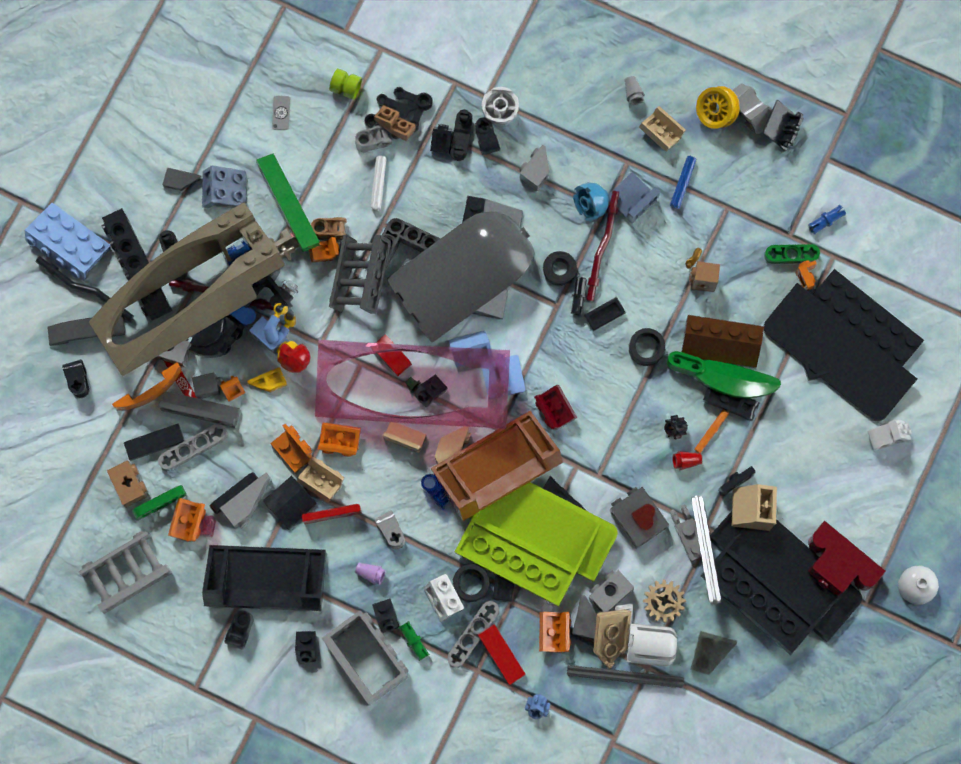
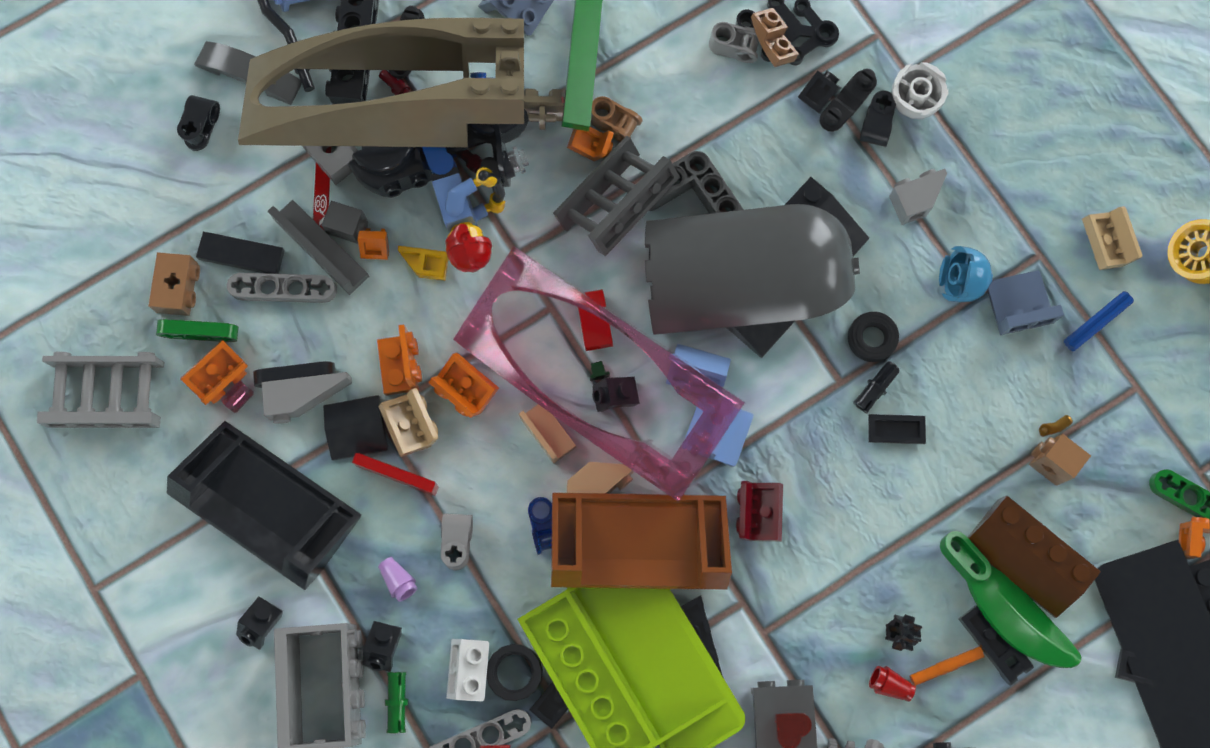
camera: 30 degrees right, 0 degrees up
orange slope [112,362,182,411] -> none
black piece [224,610,254,650] -> none
white axle [370,156,386,211] -> none
dark red bar [586,191,620,301] -> none
light grey cone [625,76,645,105] -> none
black tyre [628,328,665,366] -> none

